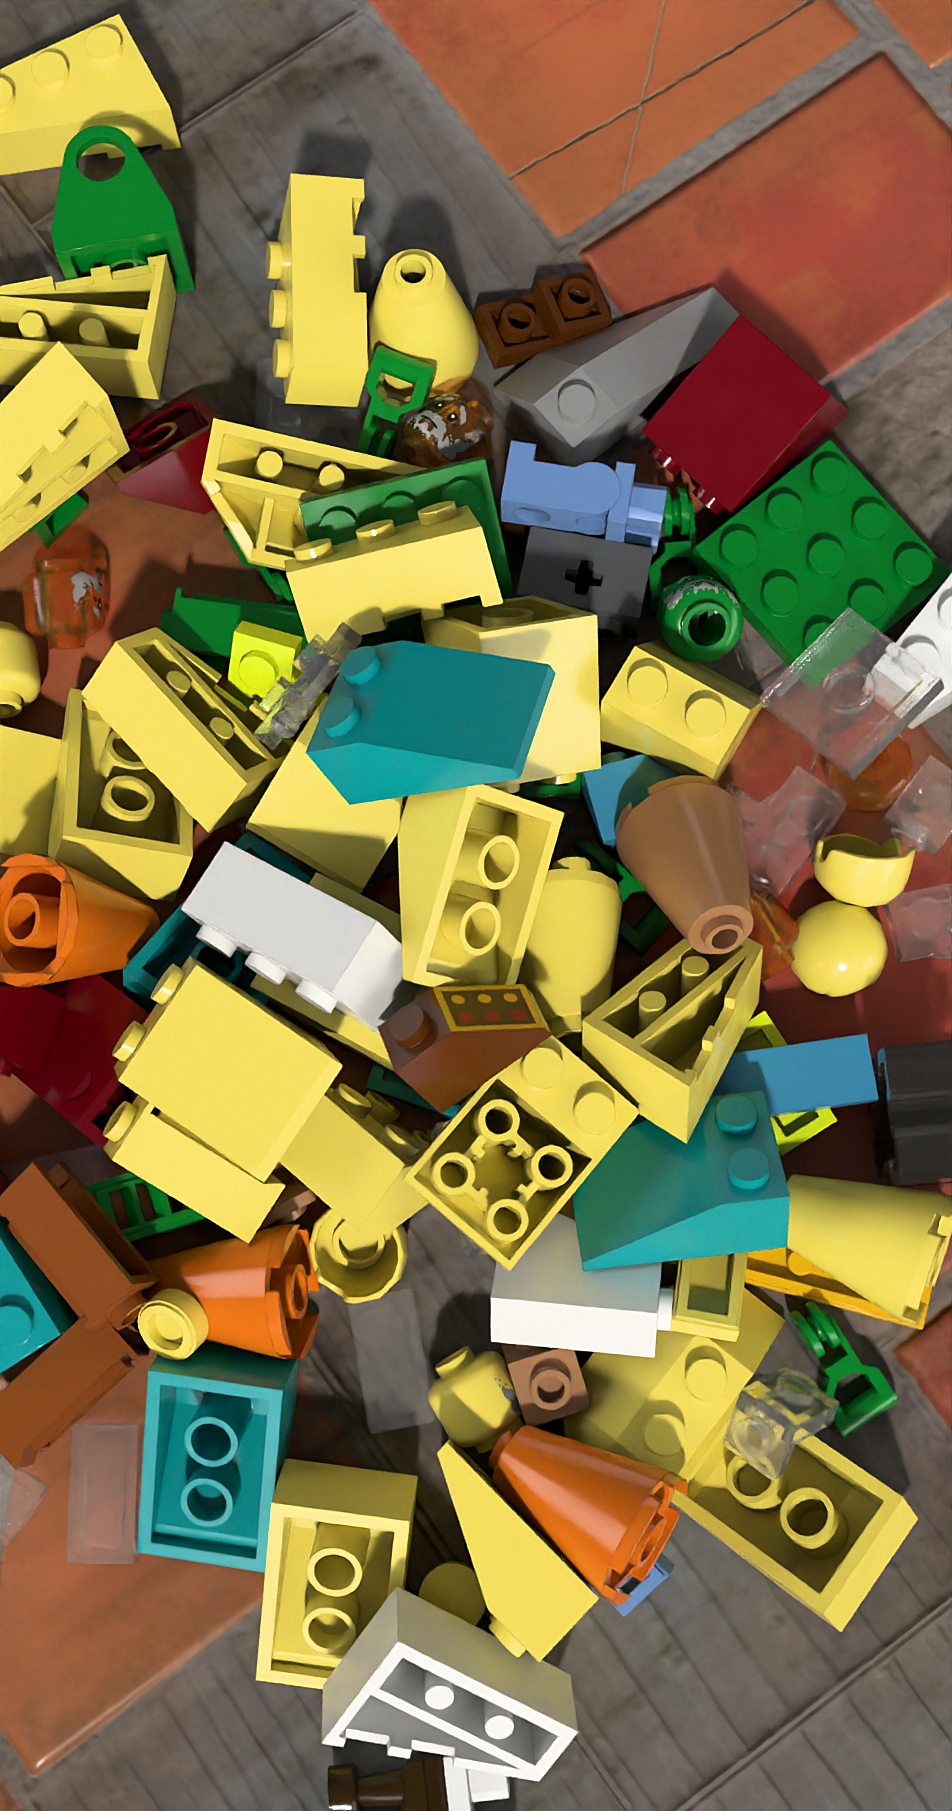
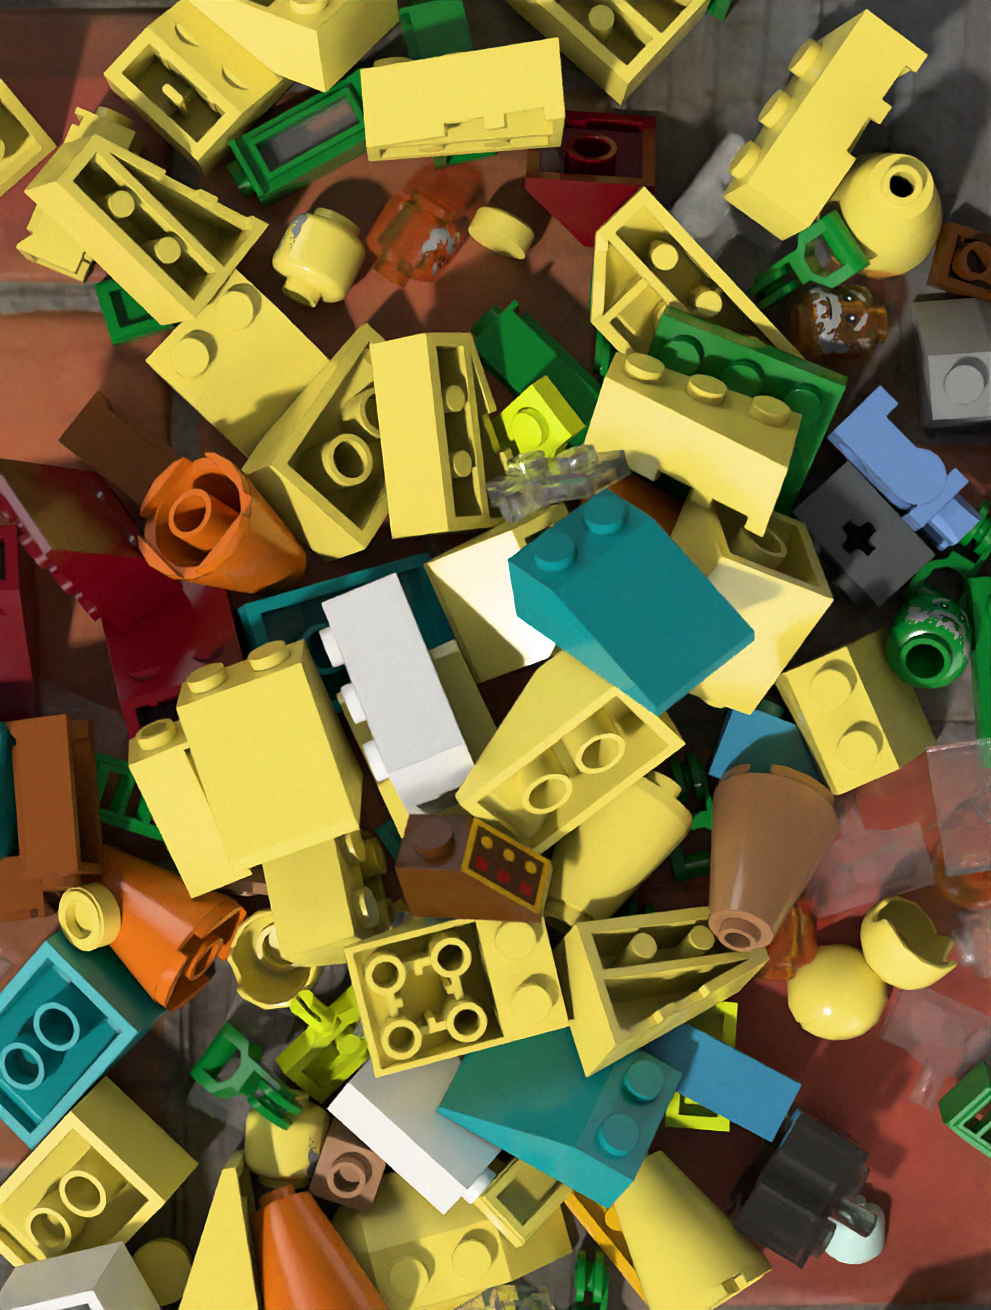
camera: 25 degrees right, 10 degrees up
none -> green piece [189,1021,304,1130]
none -> neon yellow plate [275,985,370,1104]
none -> light yellow tile [468,206,535,259]

